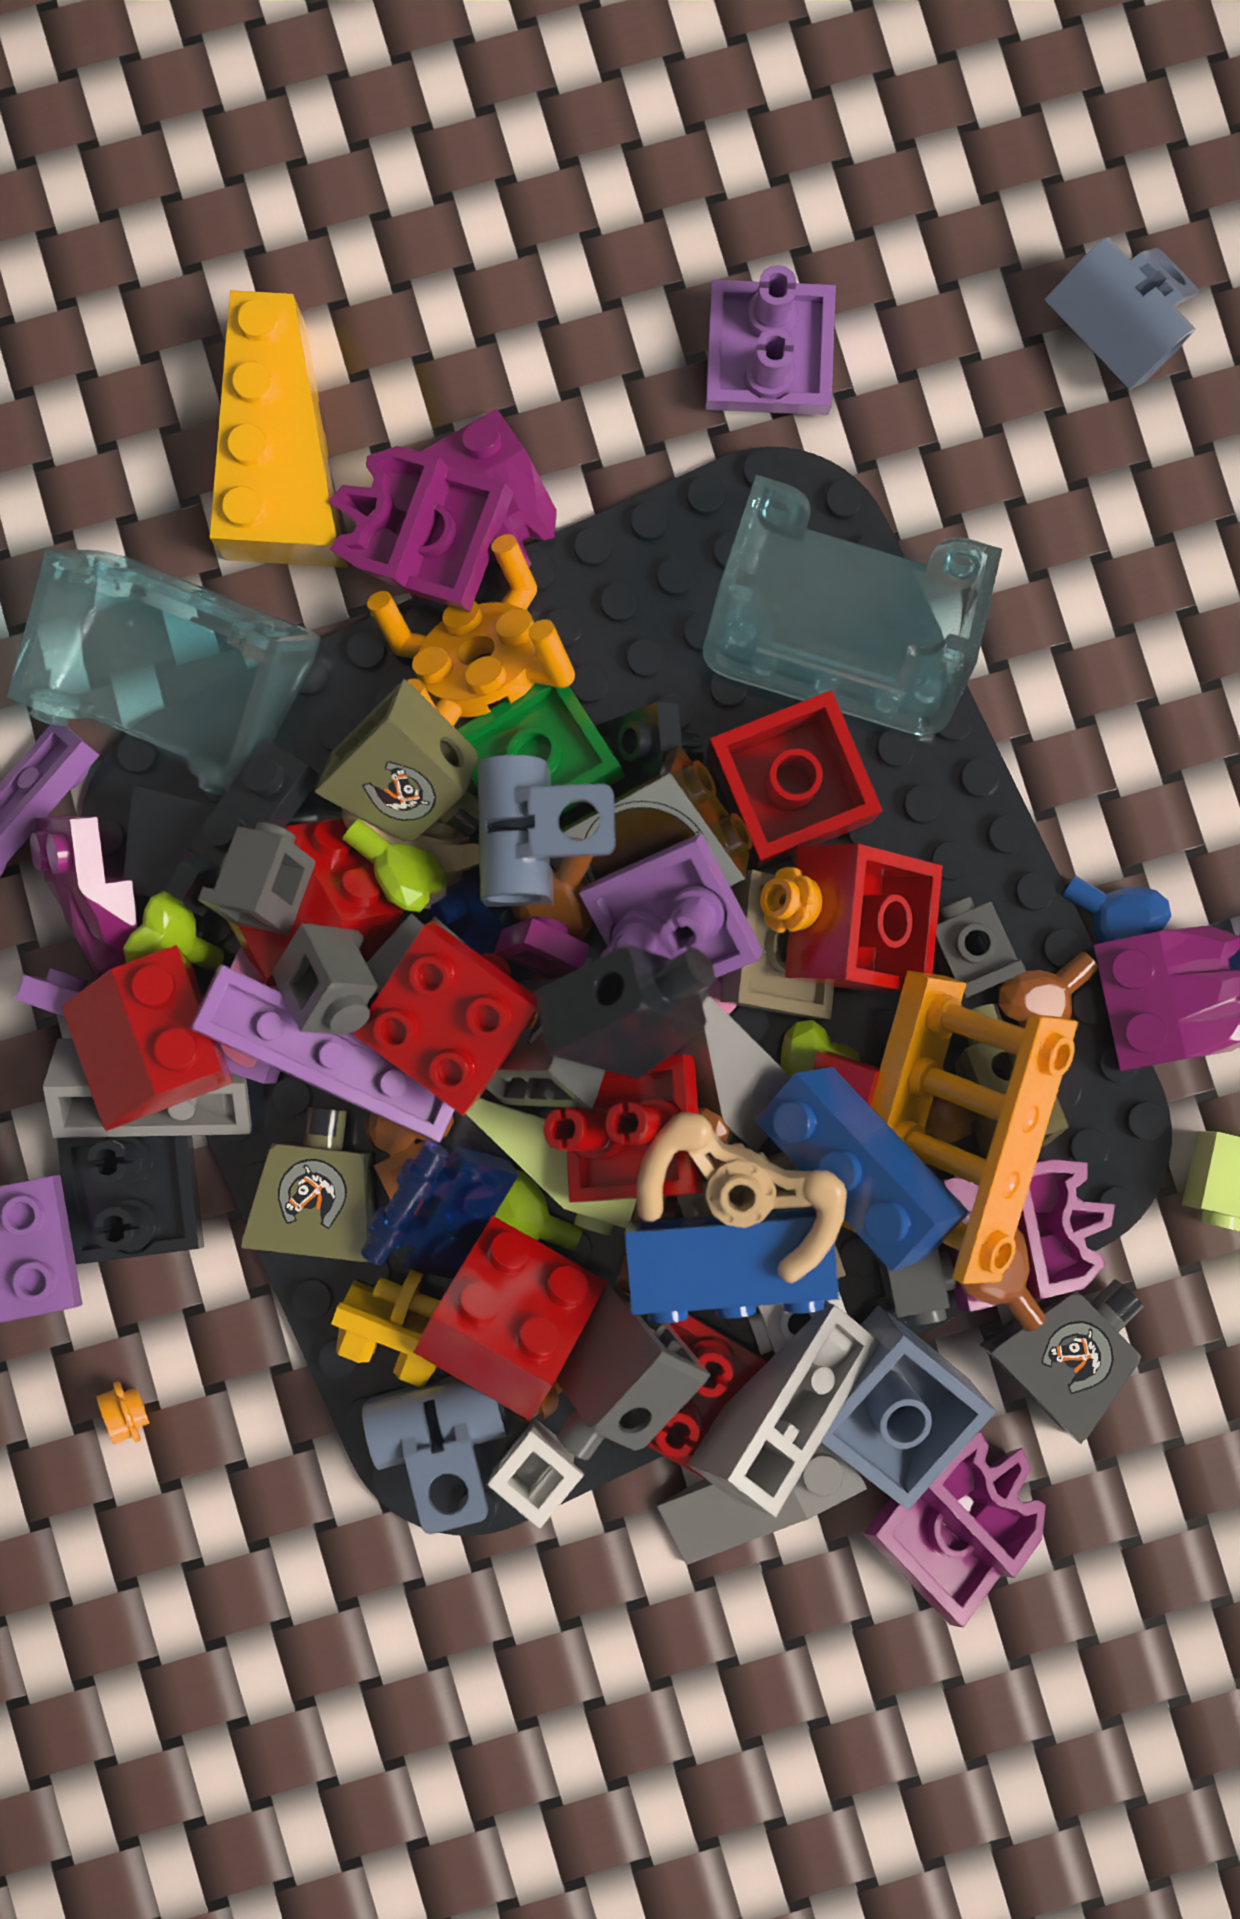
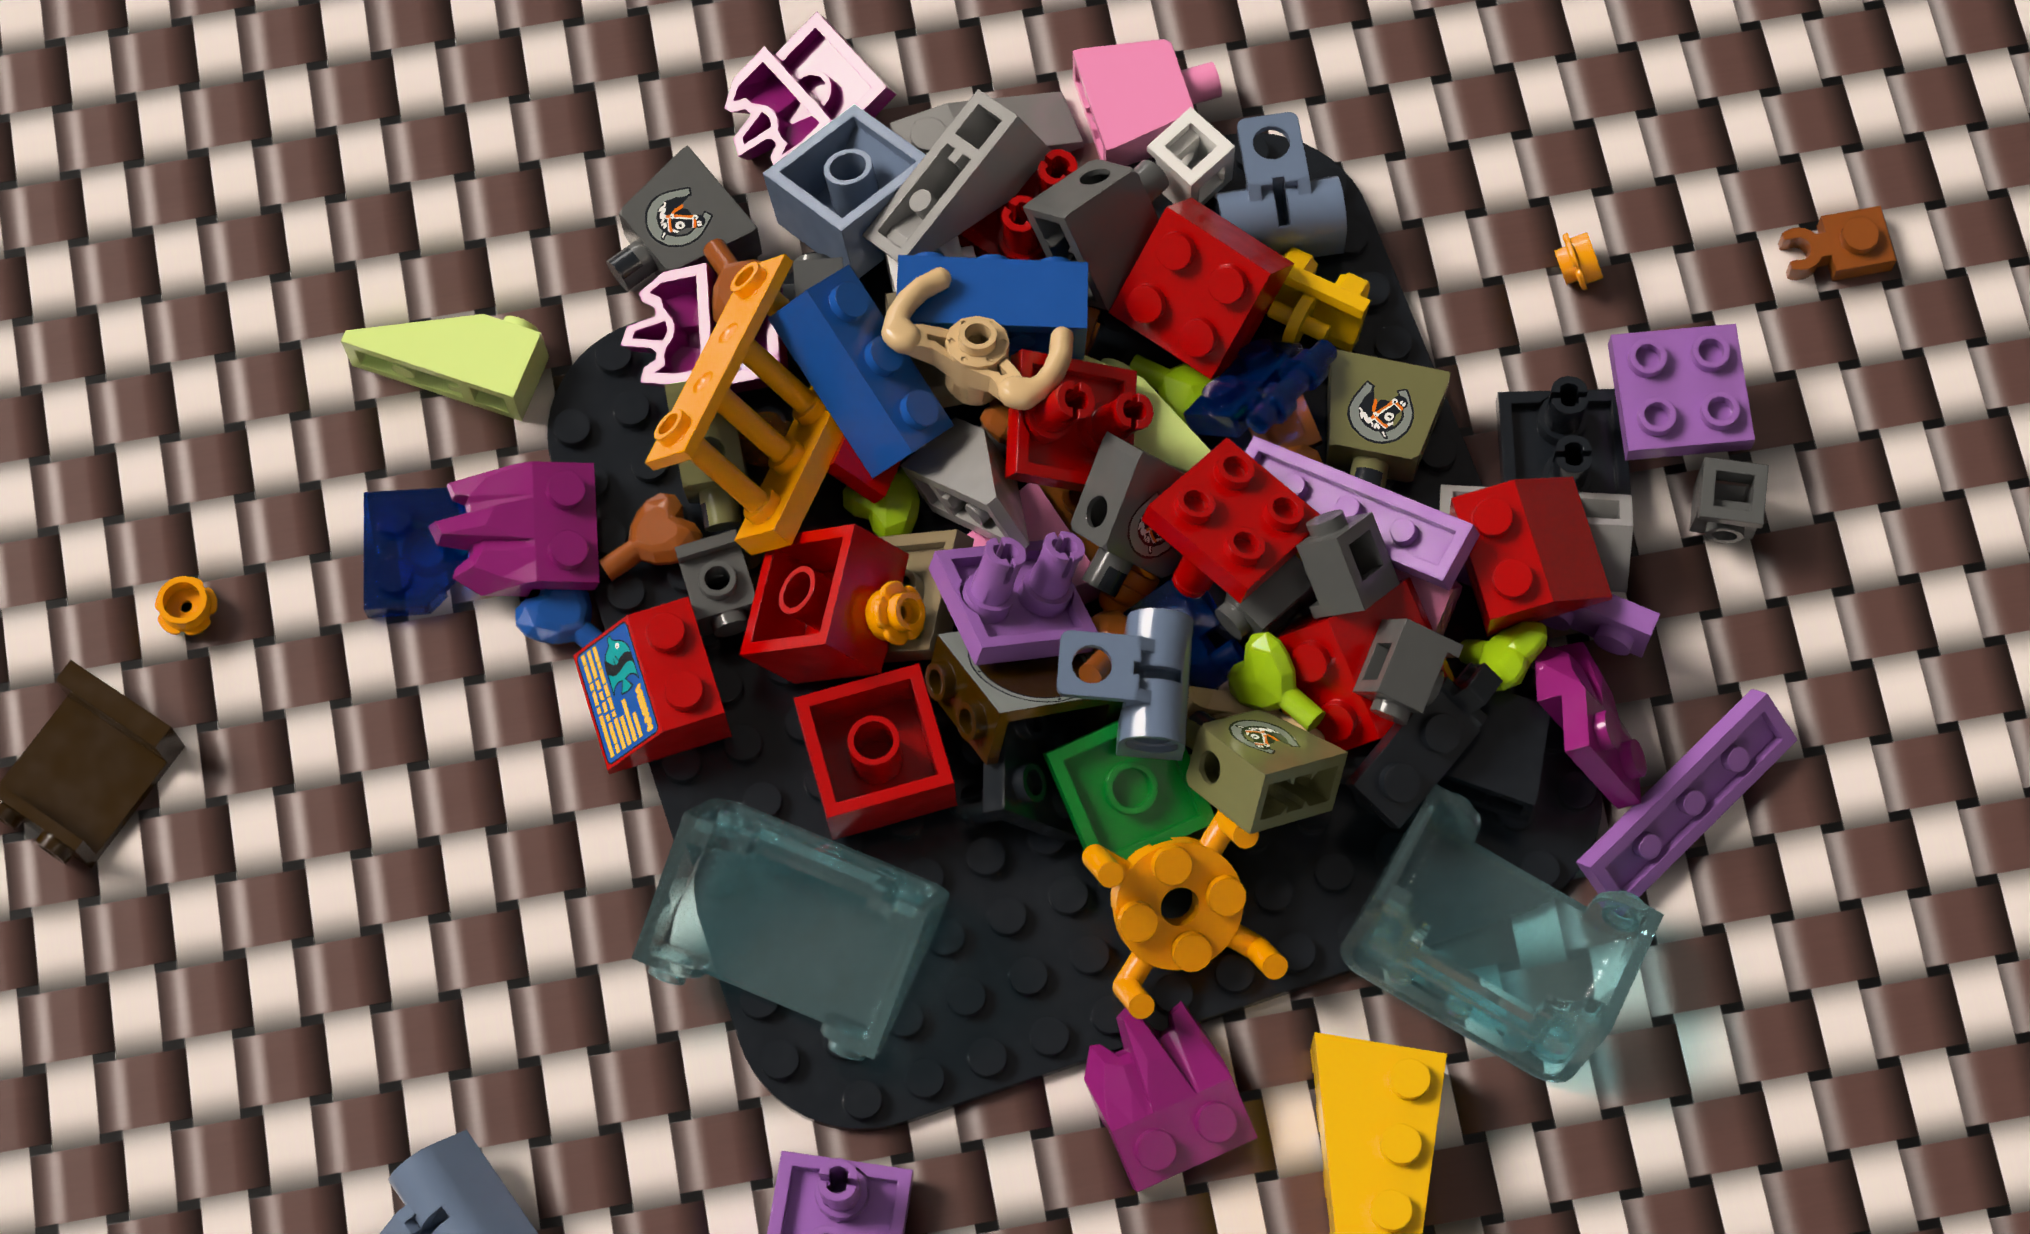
camera: 170 degrees left, 15 degrees down
magenta plate [328,446,514,612] -> none
magenta plate [494,916,590,979] -> none
black torso [534,945,715,1079] -> none
none -> red slope [573,596,732,774]
none -> bright pink torso [1073,39,1222,166]

